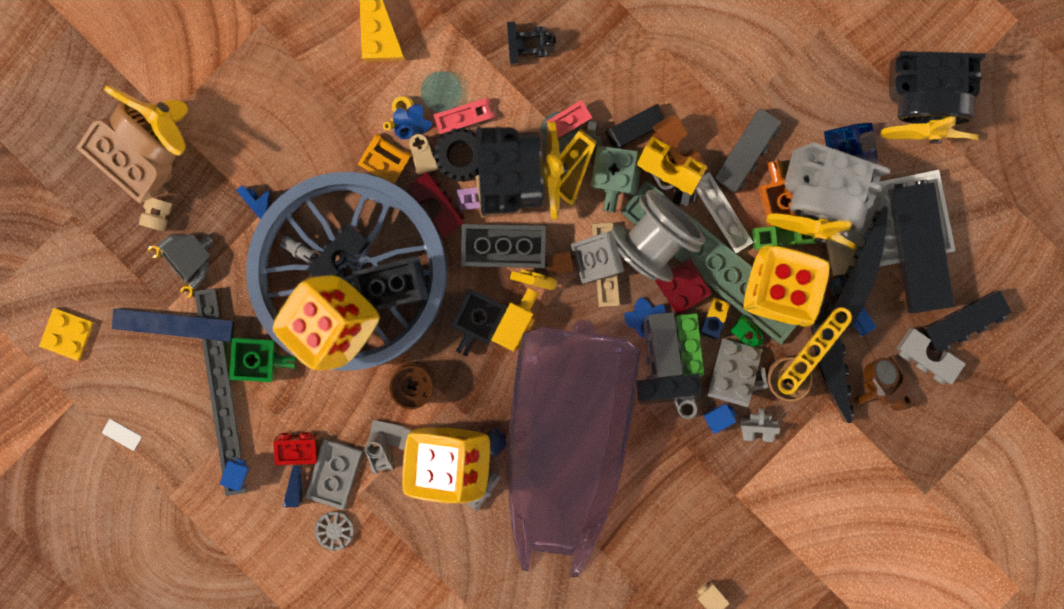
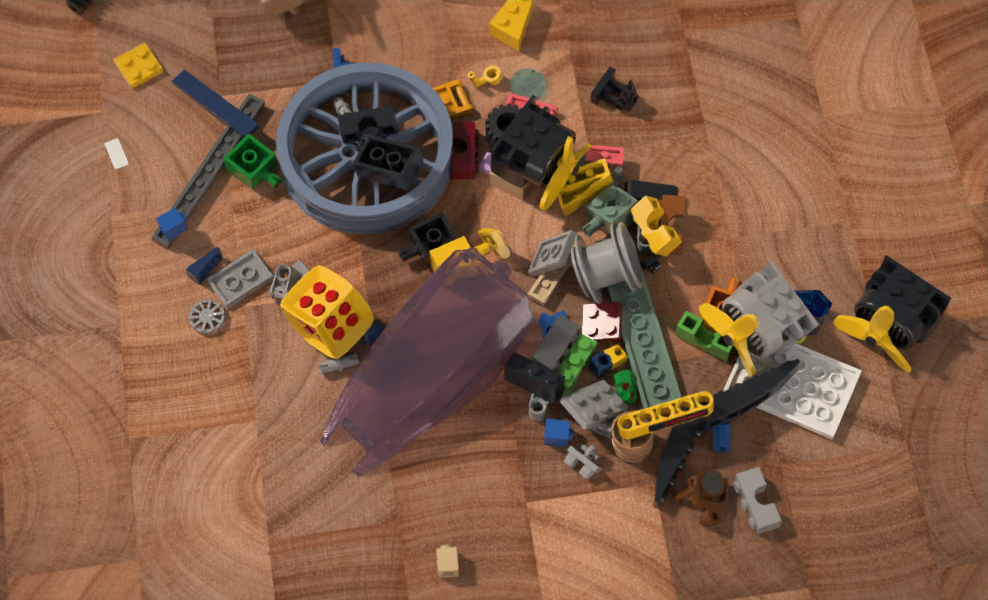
camera: 35 degrees right, 25 degrees down
tan wheel [138,198,173,232] -> none
dark grey torso [148,234,214,298] -> none
yellow piece [273,275,379,371] -> none
red bracket [273,432,318,465] -> none
reddish brown wheel [389,362,436,410] -> none
blue plate [393,104,432,140] -> none
tan piece [409,134,438,176] -> none
dark grey brick [461,224,546,268] -> none
reddish brown brick [545,251,577,277] -> none
white plate [695,172,754,253] -> none
dark grey brick [713,108,781,193] -> none
yellow piece [743,245,830,327] -> none
black brick [888,179,955,314] -> none
black brick [921,290,1012,353] -> none

